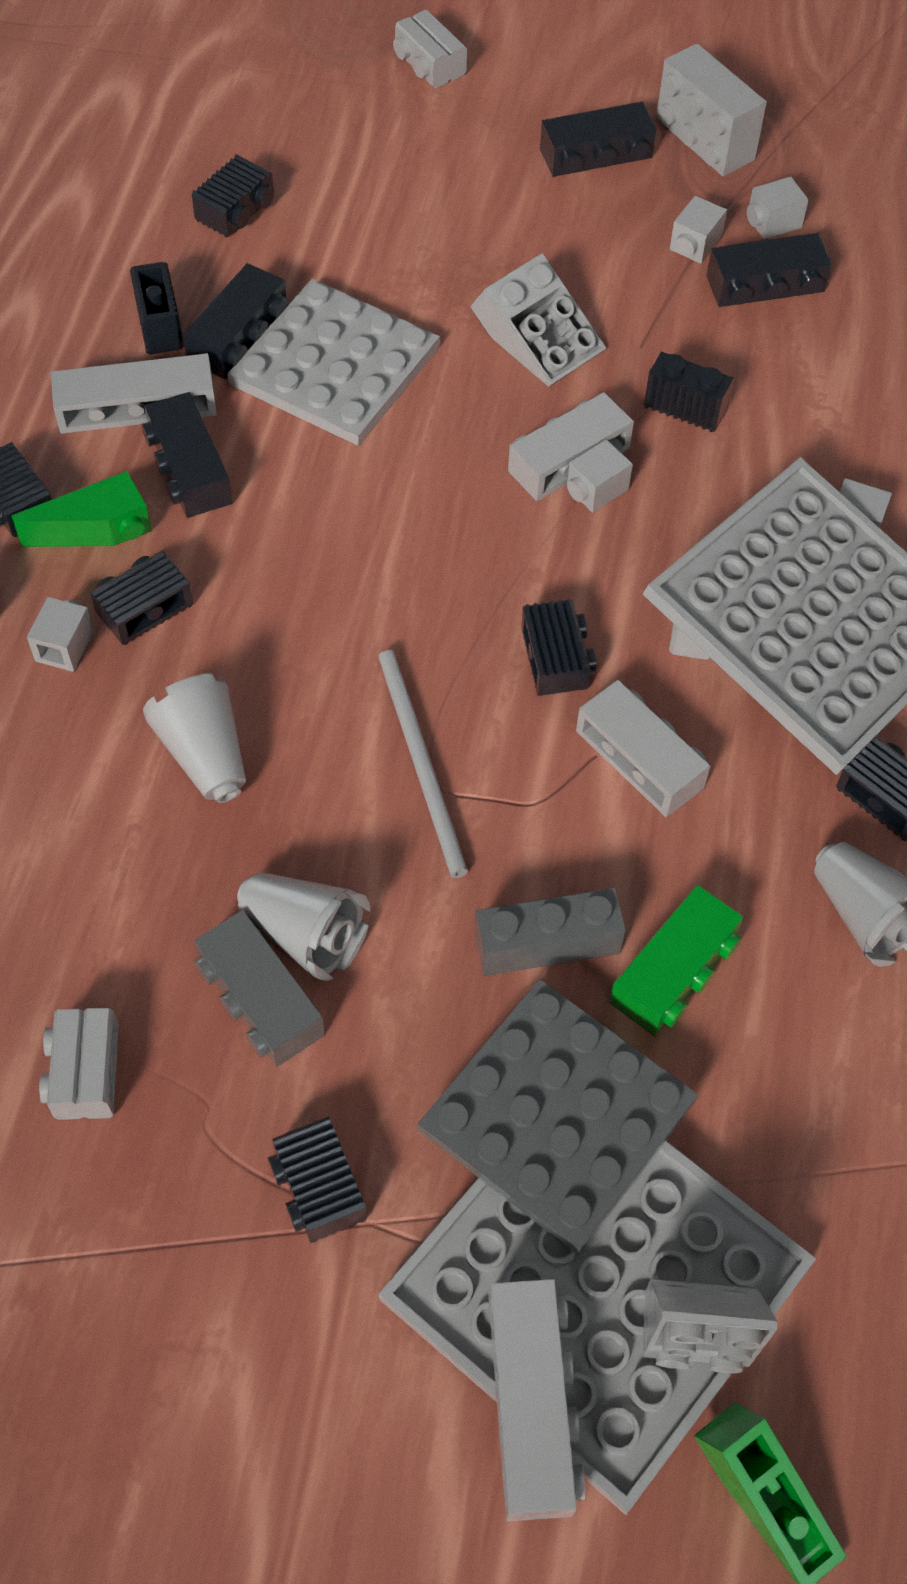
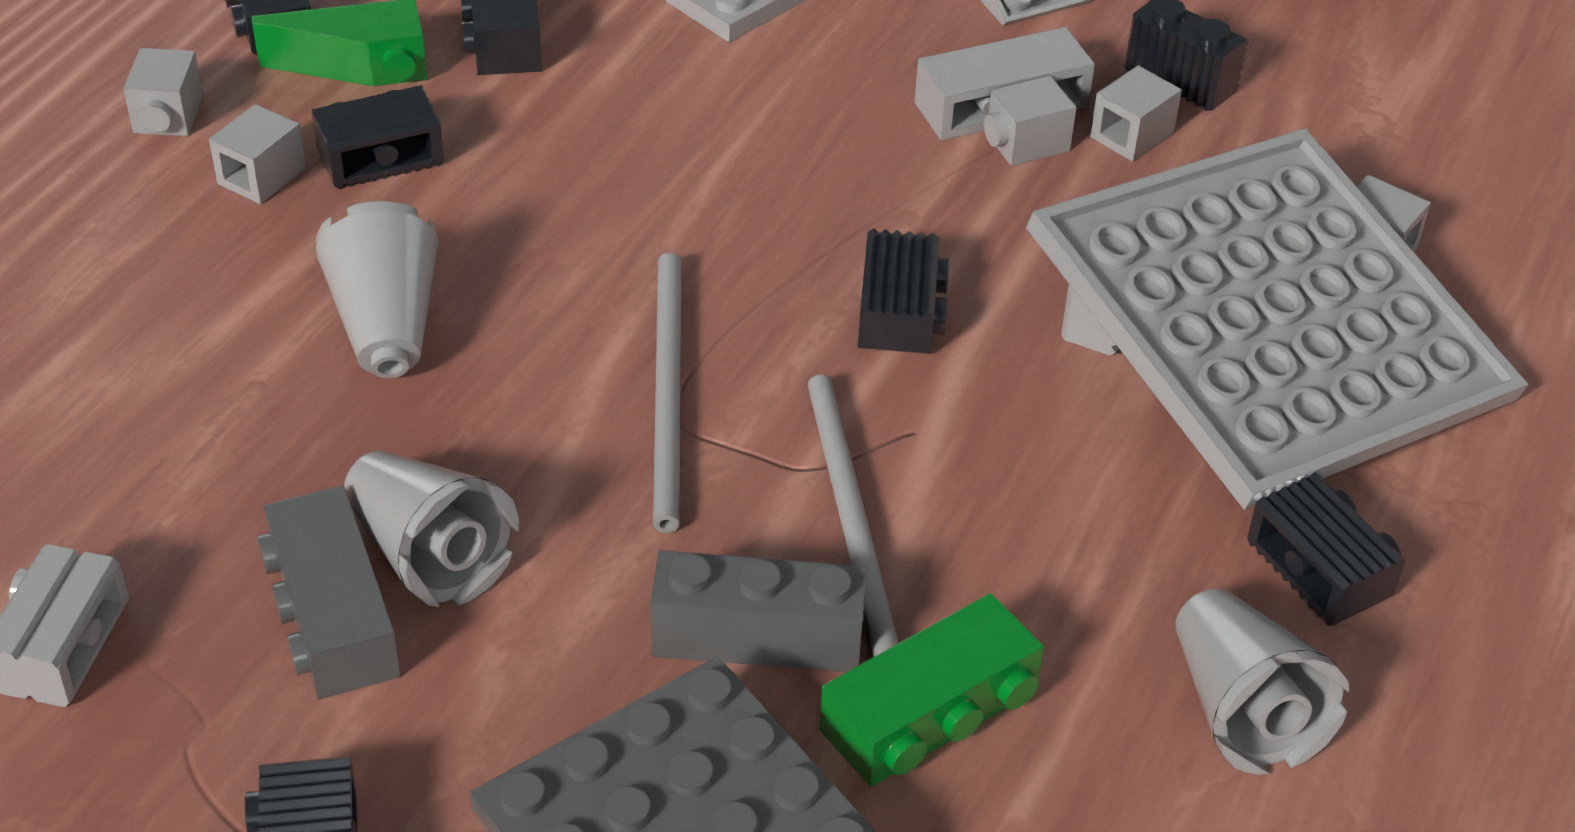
camera: 15 degrees right, 15 degrees down
light grey brick [576,680,710,818] -> none
none -> light grey piece [807,374,899,657]
none -> light grey brick [1090,66,1182,162]

